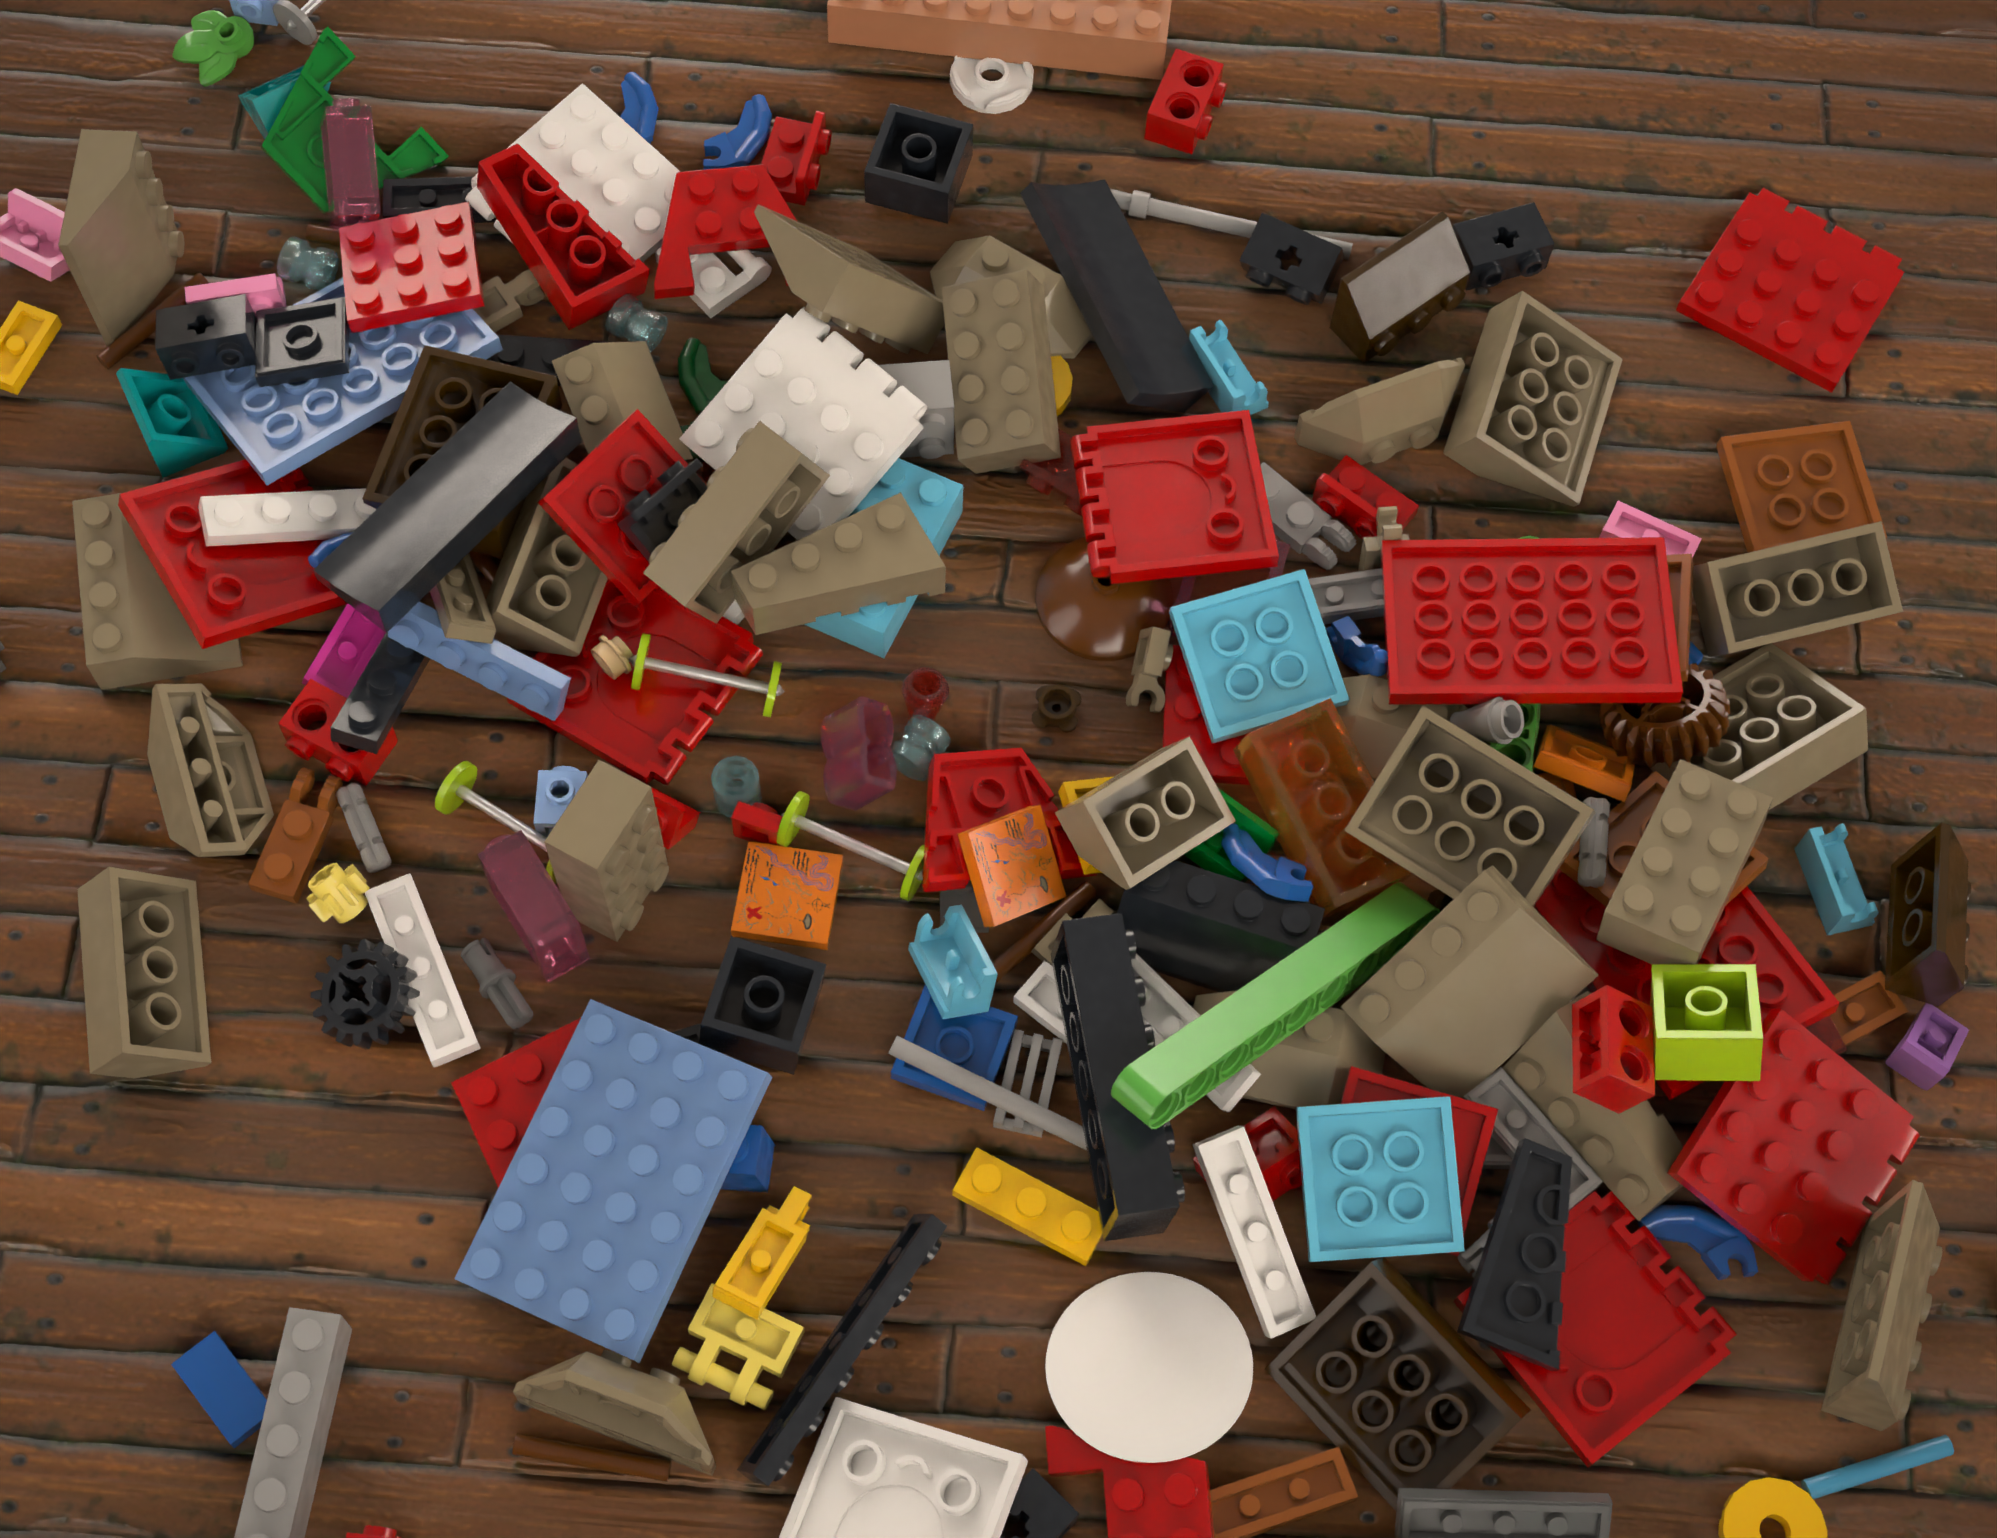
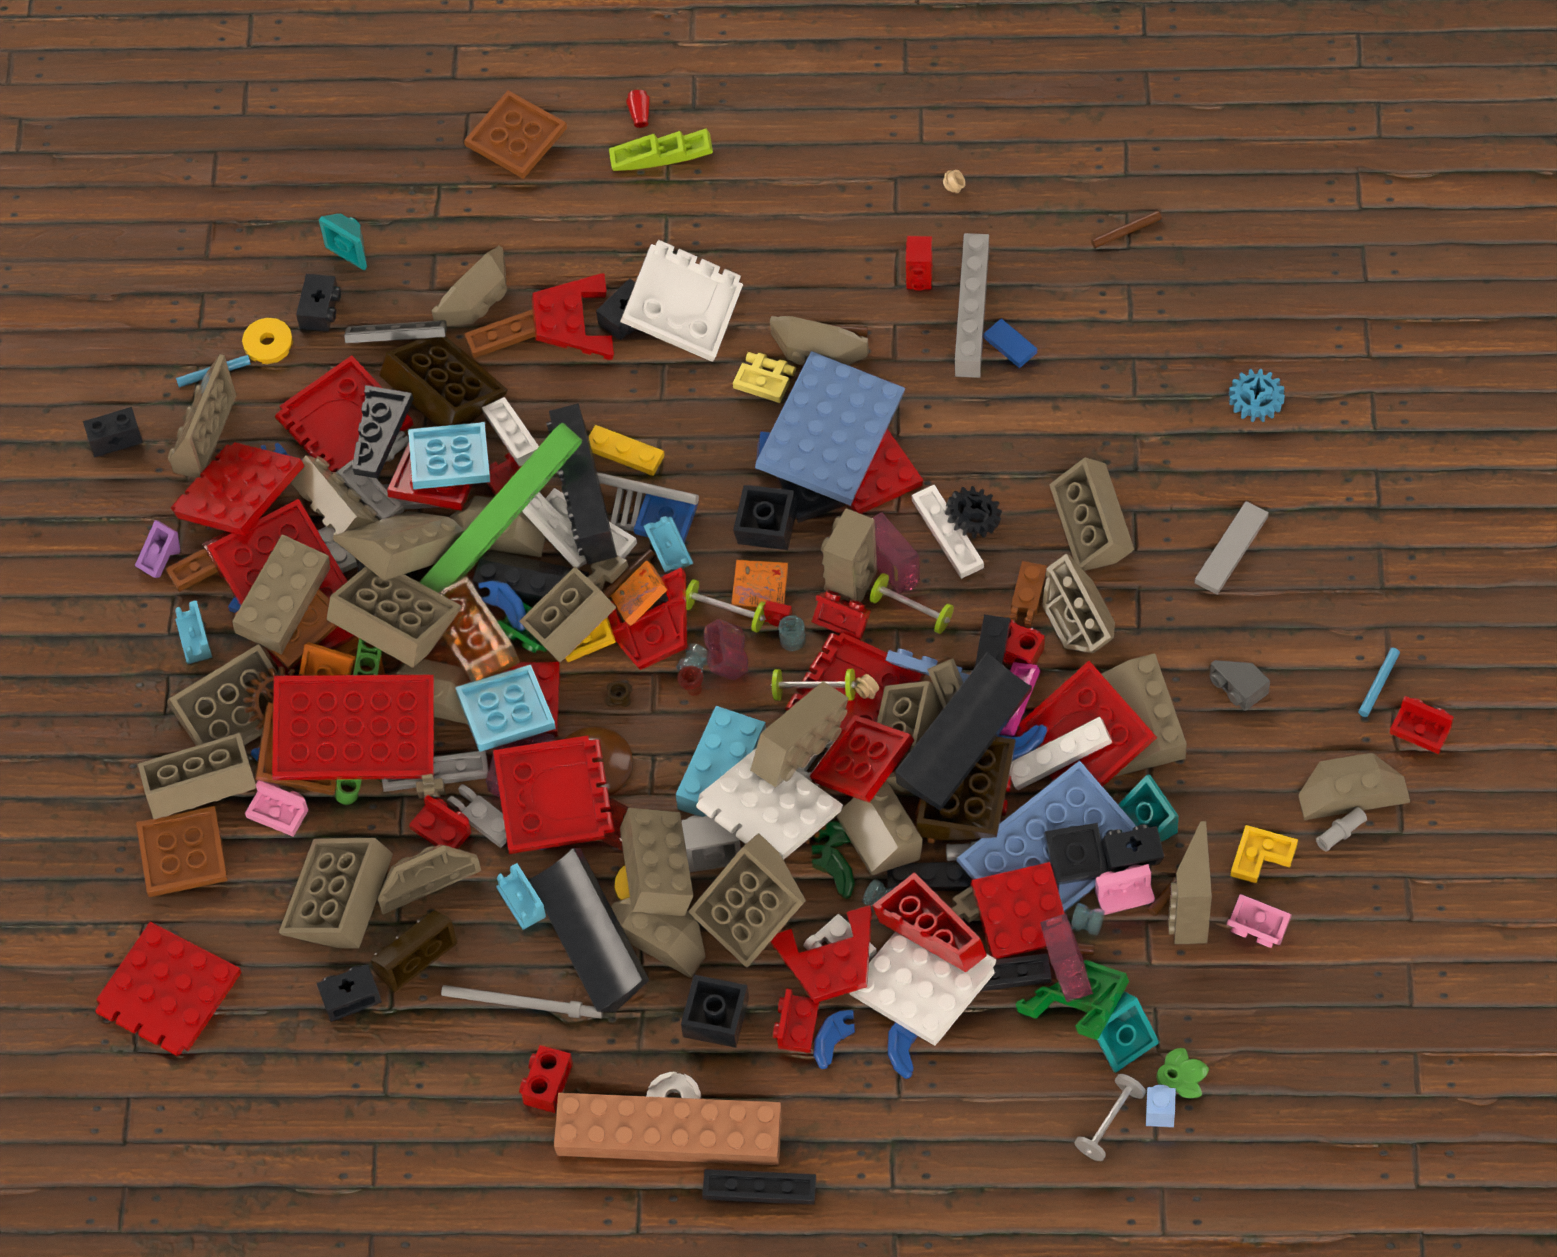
camera: 175 degrees left, 5 degrees down
light yellow gear [306,863,370,923] -> none
light grey axle [336,783,391,873] -> none
dark grey axle [460,938,533,1029] -> none
light blue brick [534,766,588,837] -> none
black bracket [617,458,707,562] -> none
yellow hinge [712,1186,812,1320] -> none
dark tan wedge [731,492,946,635] -> none
black plate [737,1214,947,1486] -> none
white sticker [1045,1272,1253,1463] -> none
dark tan plate [1126,627,1173,713] -> none
black brick [1239,213,1344,305] -> none
blue piece [1326,616,1388,677] -> none
light grey cone [1450,697,1524,744] -> none
red brick [1572,985,1655,1114] -> none
light grey axle [1578,797,1610,888] -> none
lime brick [1650,964,1763,1081] -> none
dark brown slope [1885,822,1971,1007] -> none

